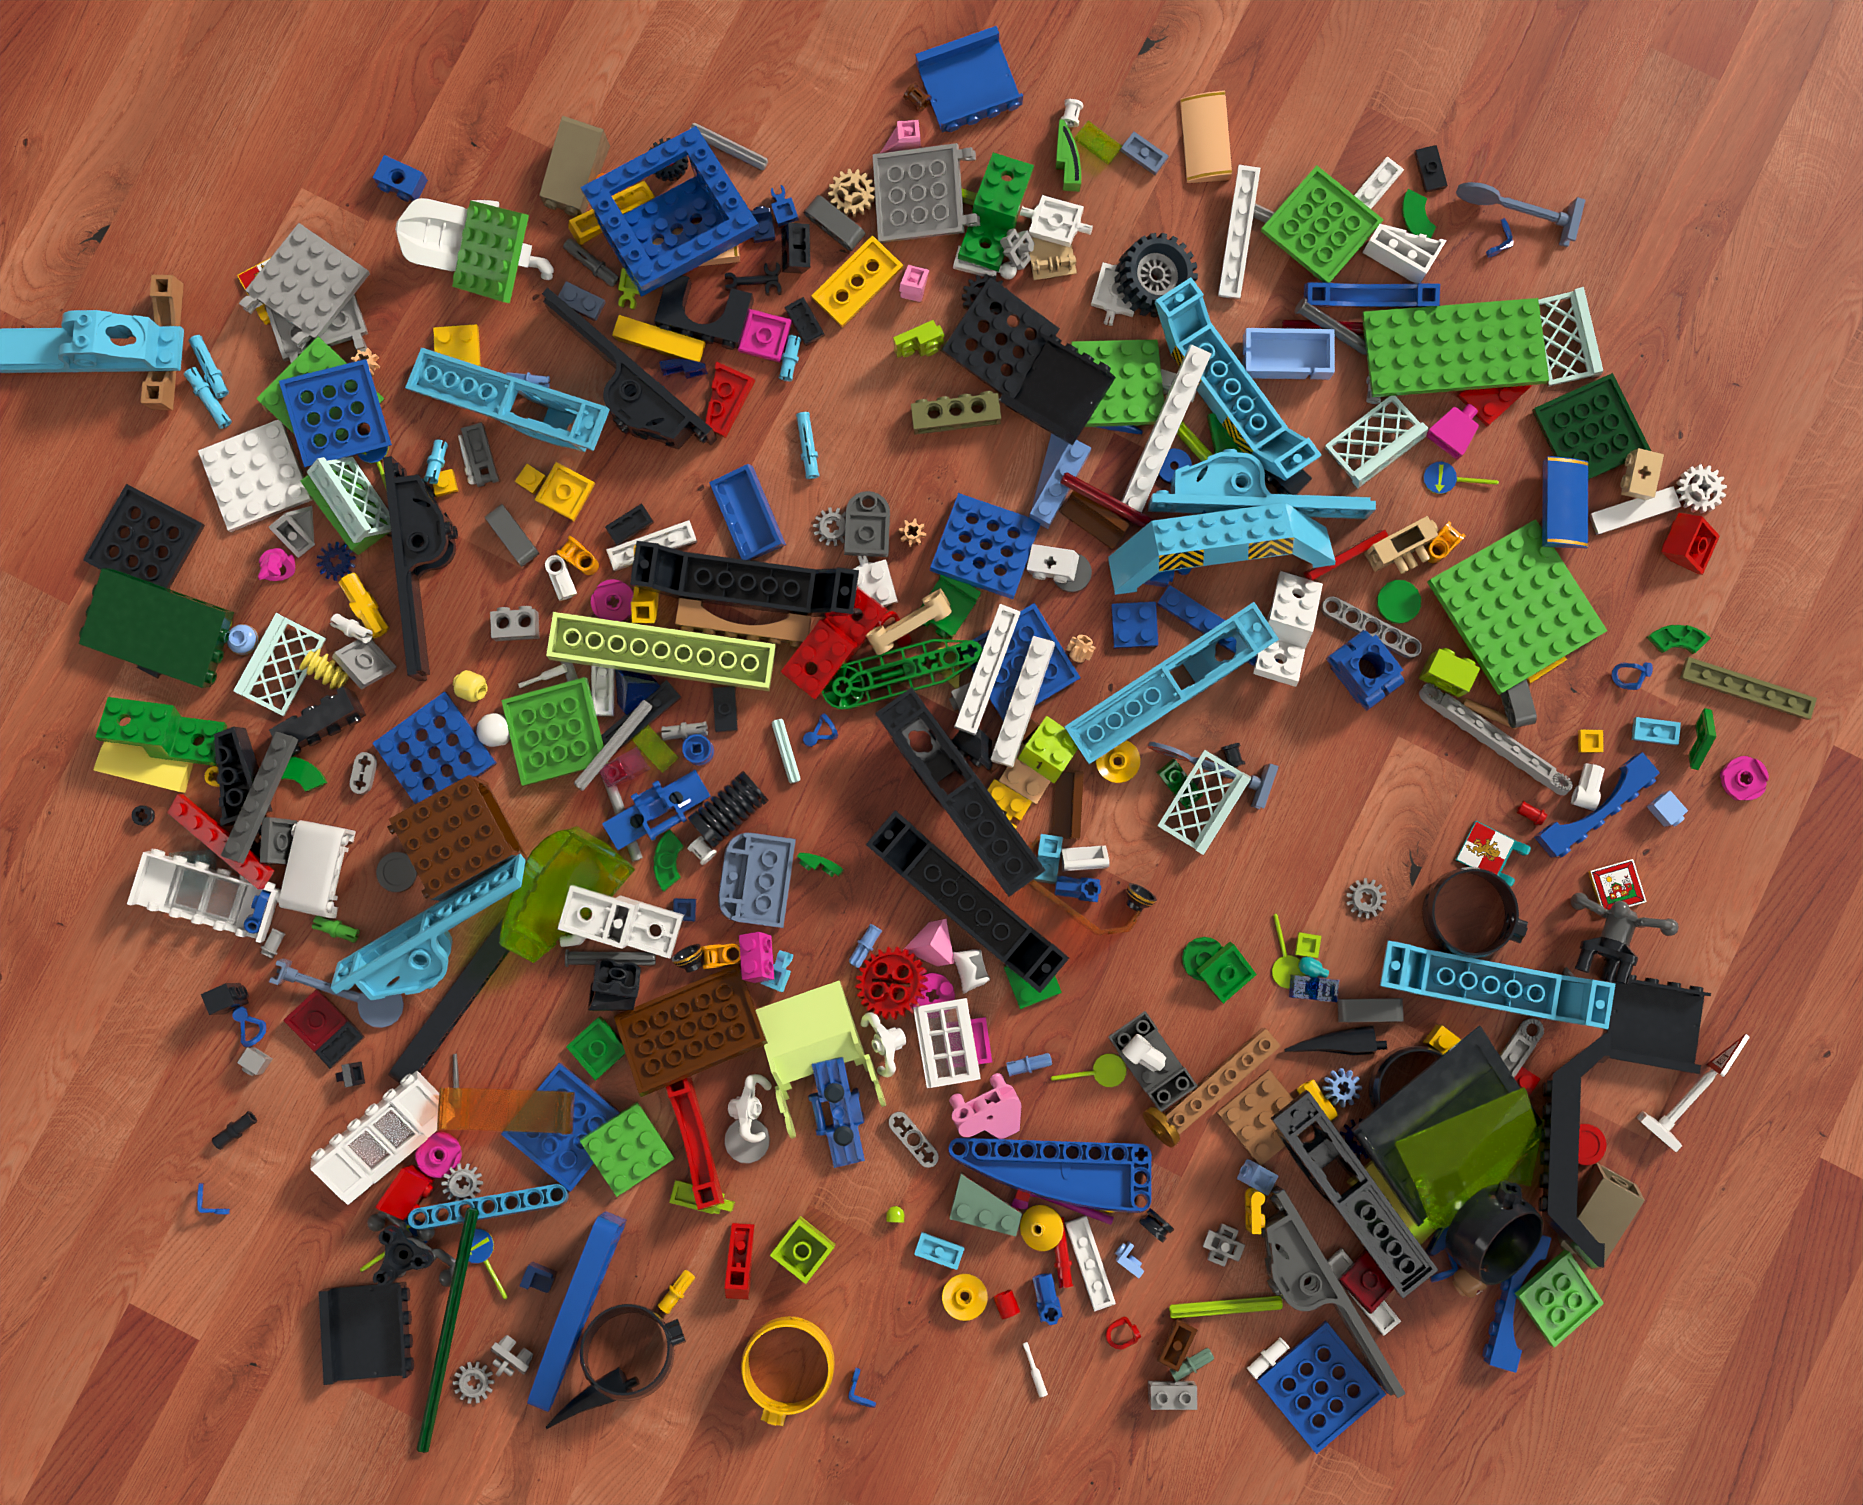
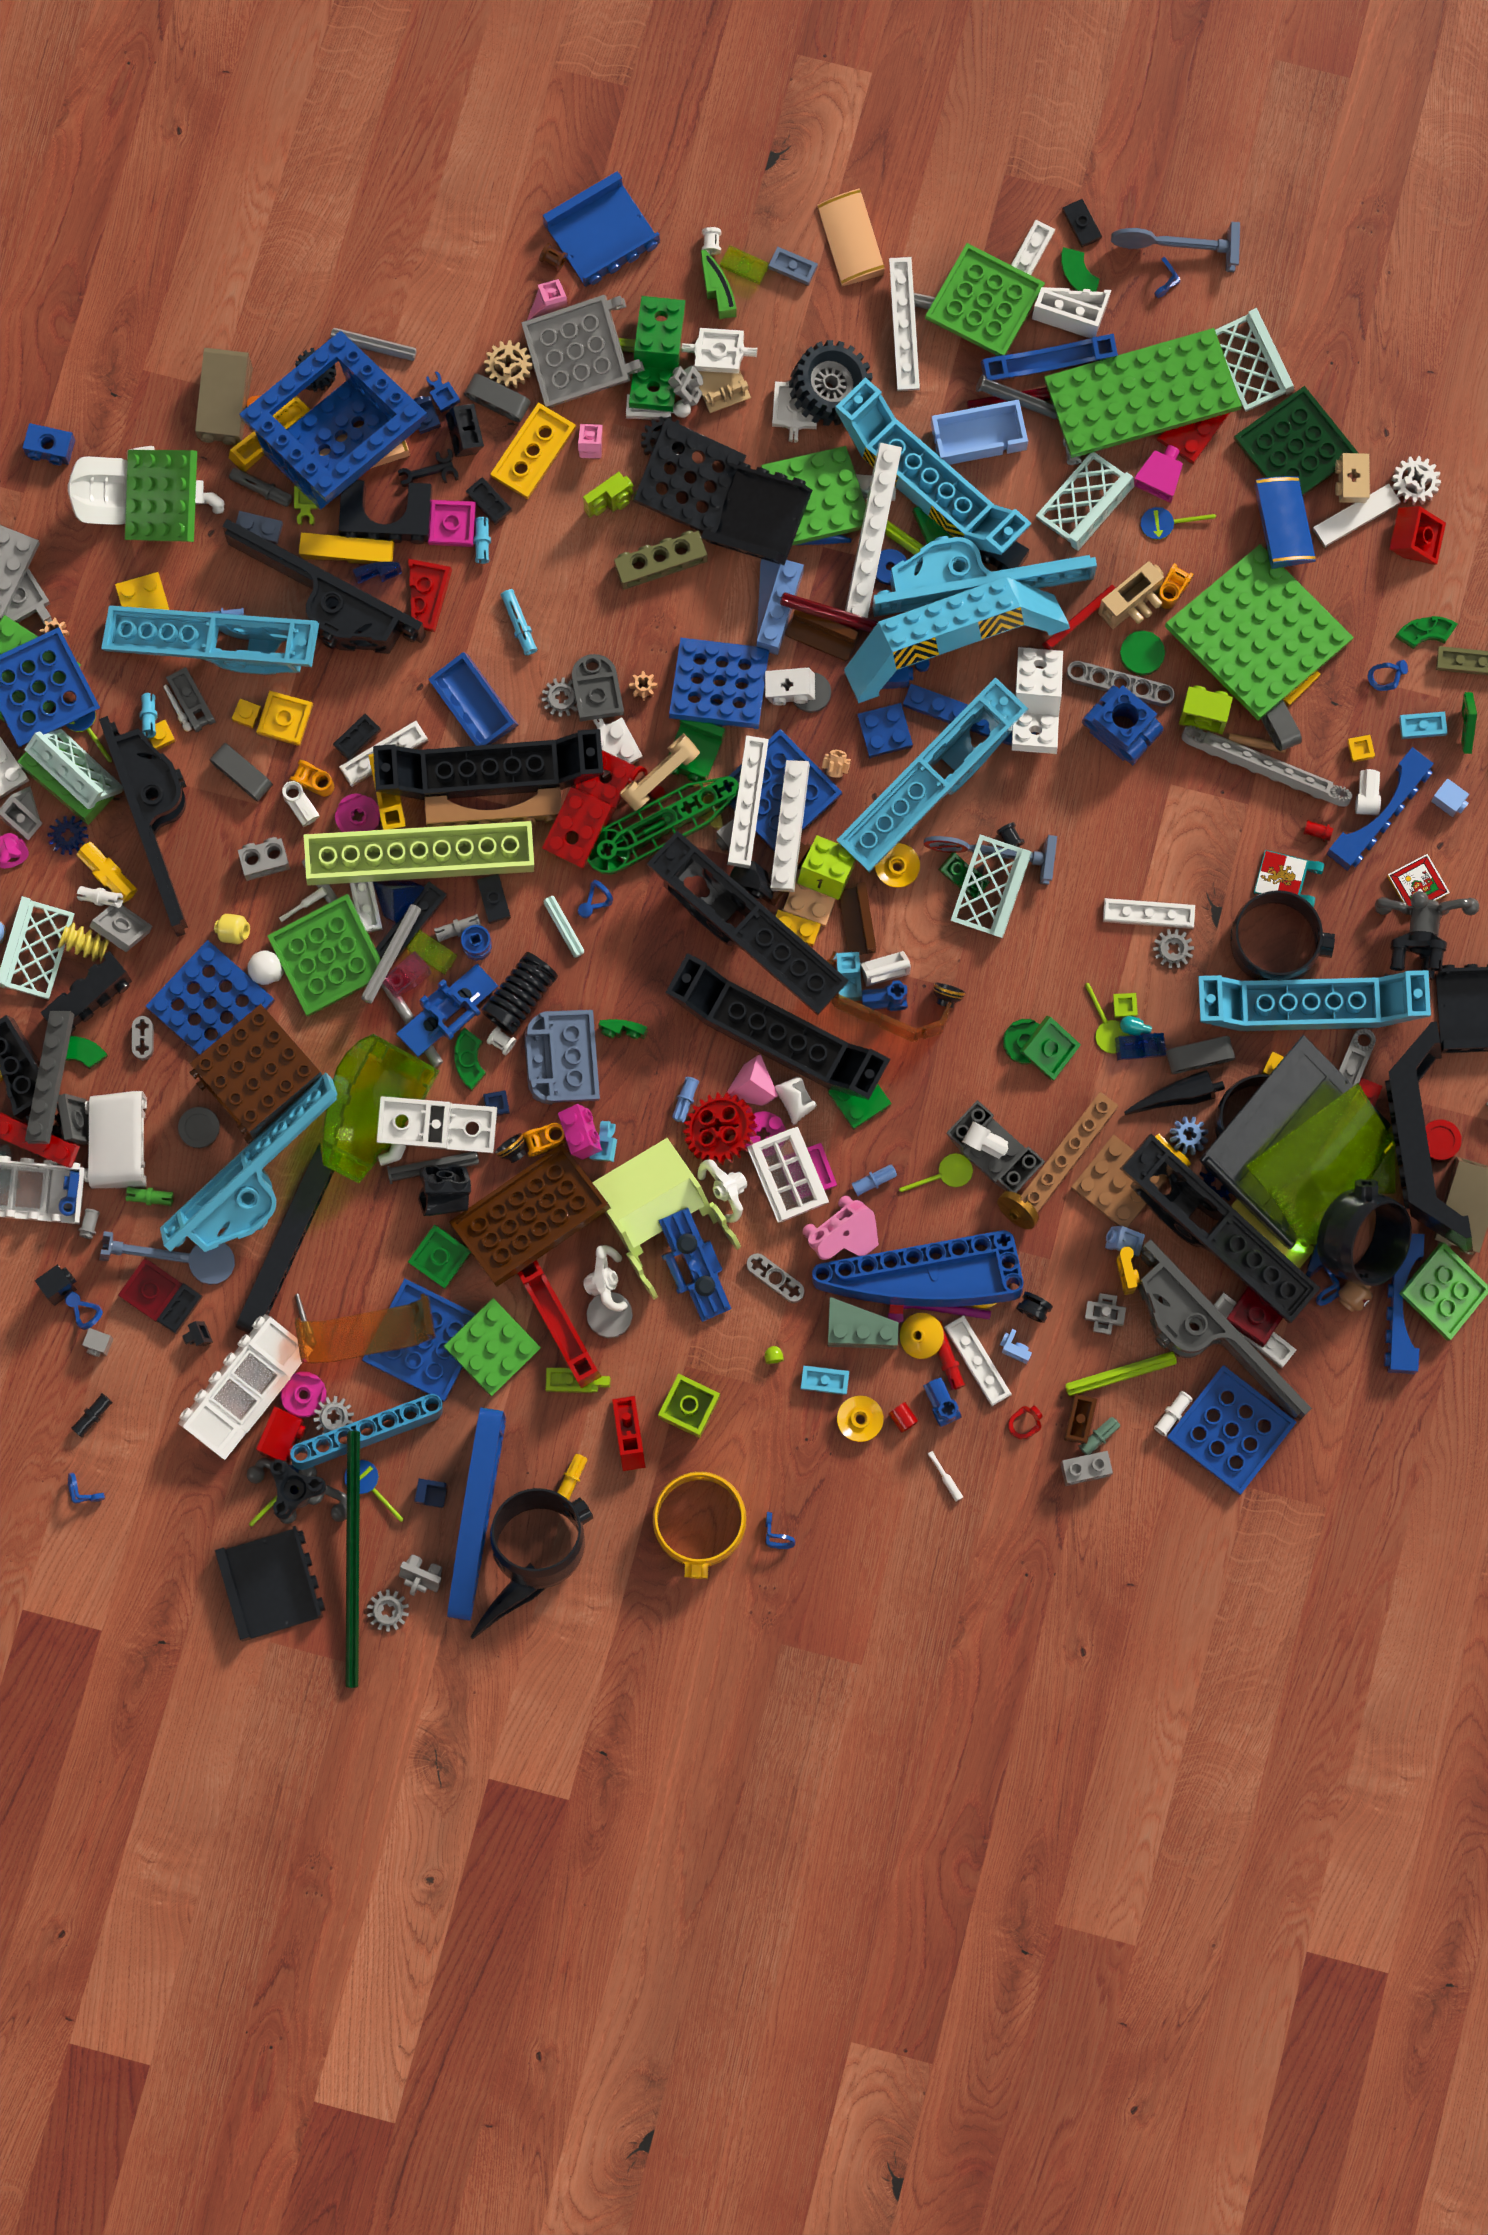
camera: 15 degrees left, 5 degrees down
none -> white tile [1103,898,1195,929]

